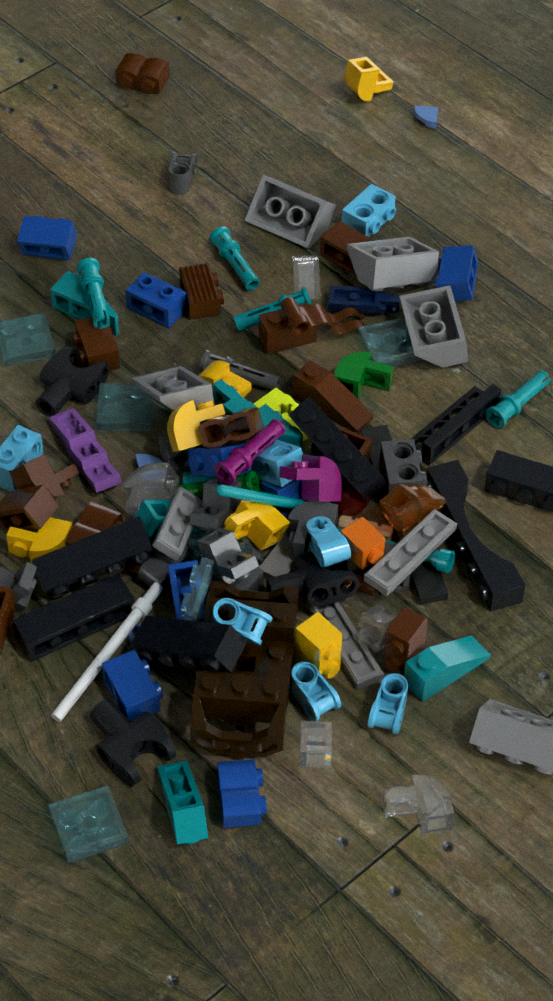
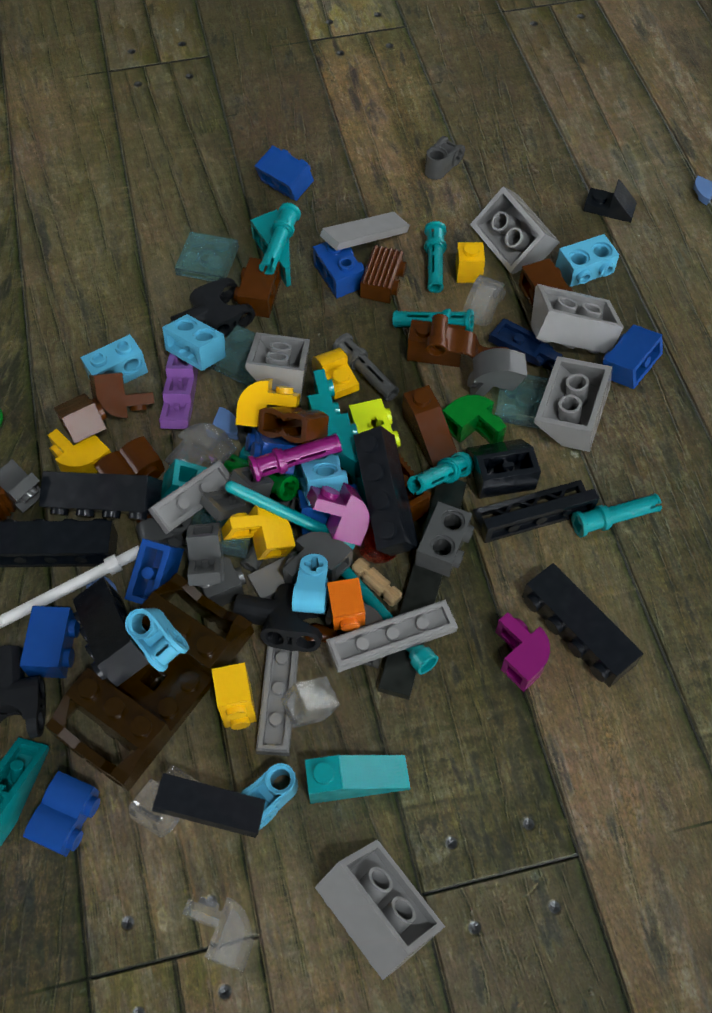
camera: 30 degrees right, 10 degrees up
reddish brown brick [115,53,170,94] -> none
clear light blue plate [181,557,214,621] -> none
medium azure piece [290,662,341,722] -> none
yellow brick [344,57,394,101] -> none
clear orange slope [379,484,447,537] -> none
reddish brown brick [383,607,428,676] -> none
black arch [424,460,525,612] -> none
none -> black tile [152,773,266,838]
none -> medium azure brick [162,314,226,371]
none -> light grey tile [320,212,410,251]
none -> teal pin [407,451,474,495]
none -> yellow brick [455,242,485,283]
none -> black slope [466,439,541,499]
none -> dark grey brick [467,348,527,396]
none -> magenta brick [495,612,550,692]
none -> black slope [583,179,637,223]

